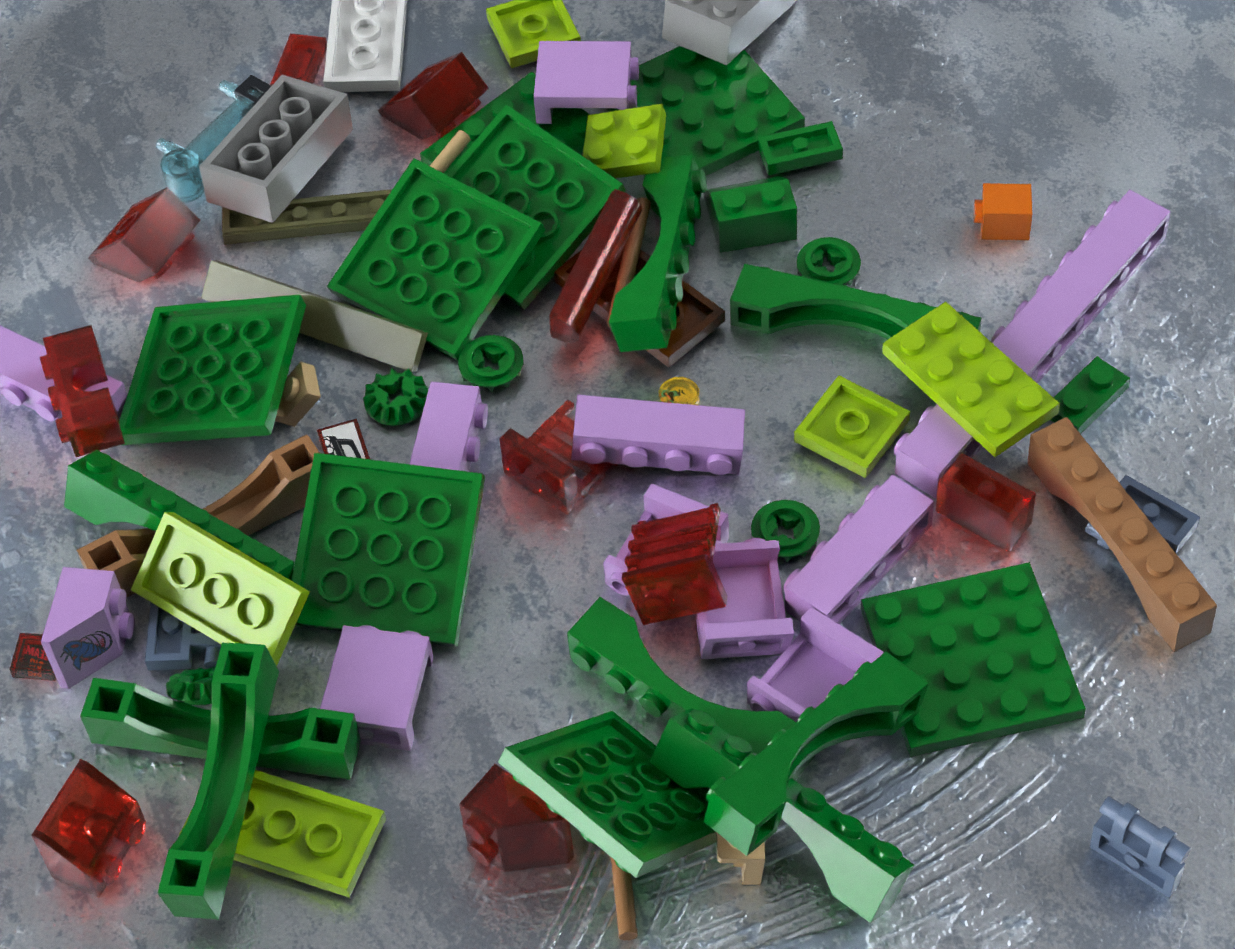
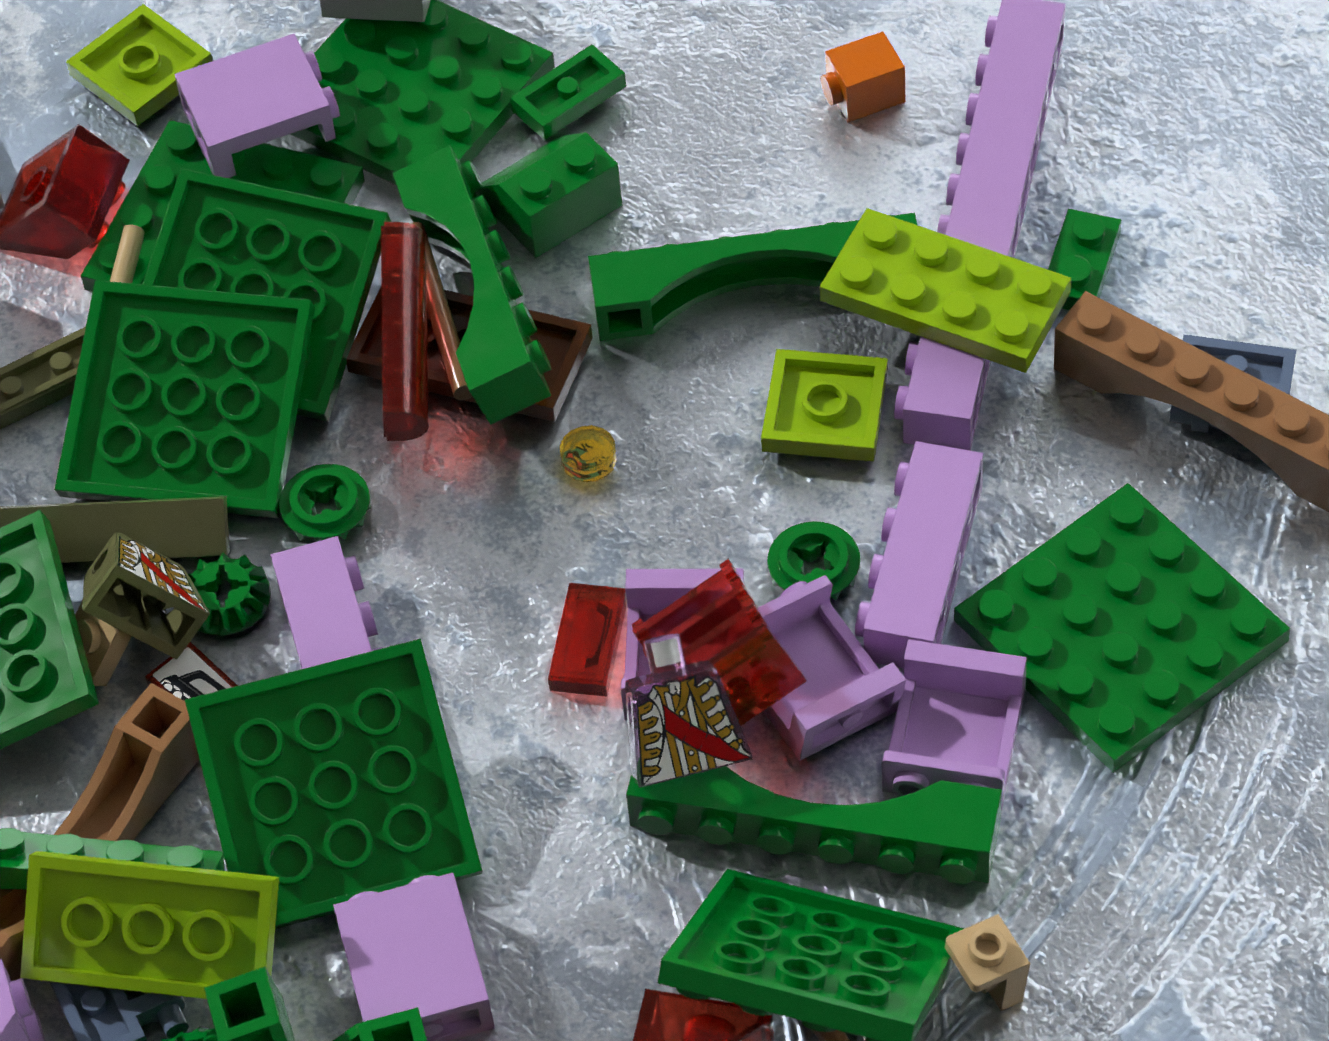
camera: 25 degrees left, 0 degrees up
clear red plate [499,400,618,515] -> none
lavender brick [571,395,745,475] -> none
lime plate [583,104,666,179] -> none
green arch [648,708,914,923] -> none
green arch [703,652,929,856] -> none
green gear [797,237,861,286] -> none
clear red brick [936,453,1036,552] -> none
none -> olive torso [82,532,210,660]
none -> clear red tile [548,583,627,697]
none -> torso [625,633,753,788]

